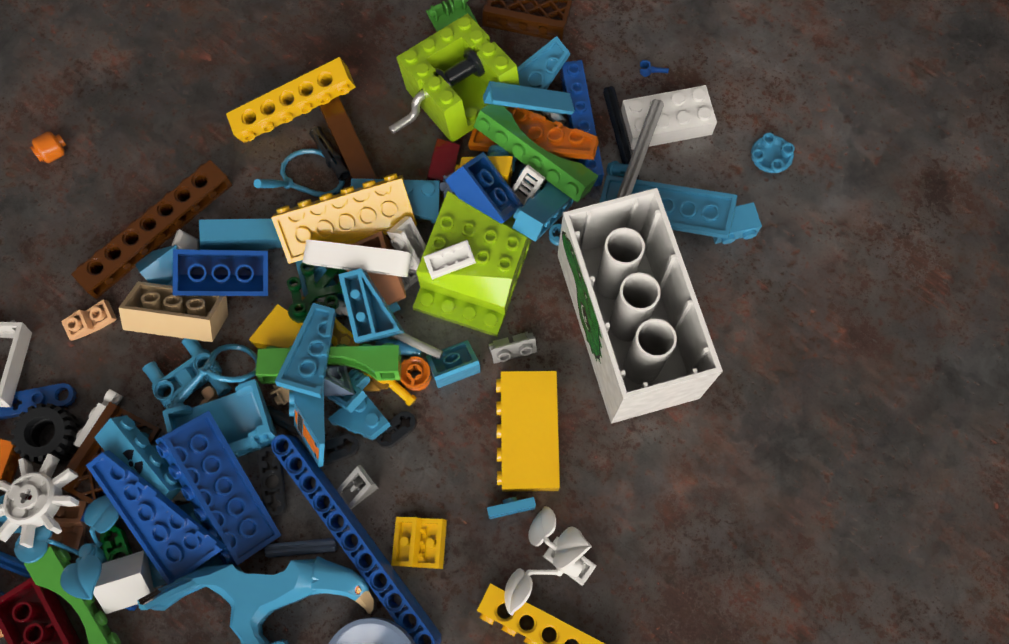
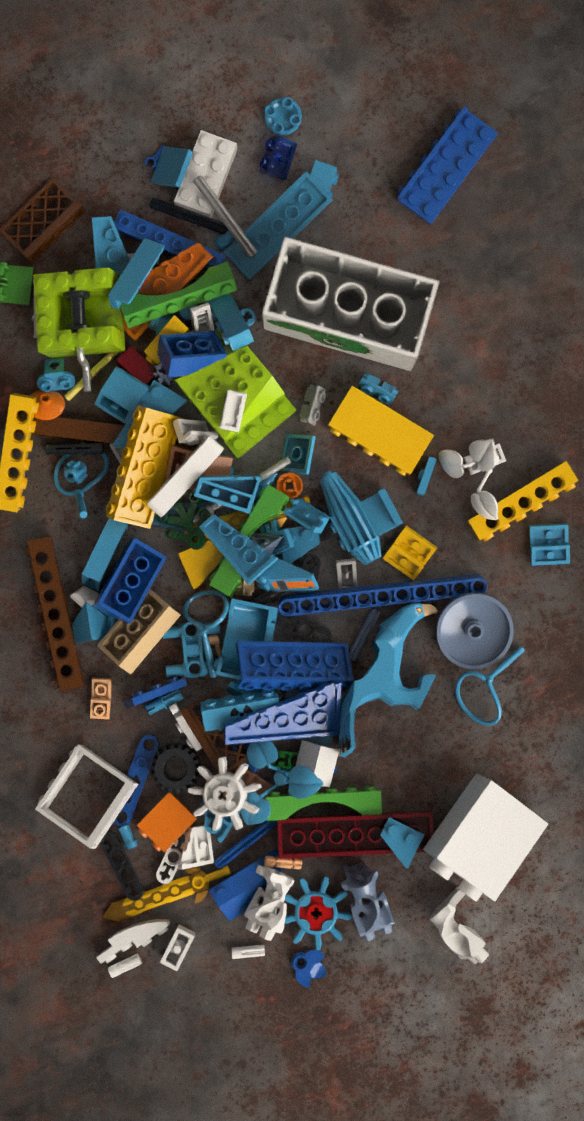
camera: 60 degrees left, 15 degrees up
none -> orange dish [30,390,65,420]
none -> dark azure bracket [37,358,75,392]
none -> dark azure gear [63,459,88,484]
none -> light yellow bar [64,352,119,401]
none -> dark azure slope [94,366,149,424]
none -> blue wing [124,677,187,709]
none -> dark azure axle [145,689,183,715]
none -> dark azure tile [151,146,193,188]
none -> clear blue bracket [259,135,297,180]
none -> dark azure hinge [283,498,330,534]
none -> dark azure piece [320,470,403,565]
none -> dark azure hinge [357,373,399,406]
none -> blue bracket [397,106,498,225]

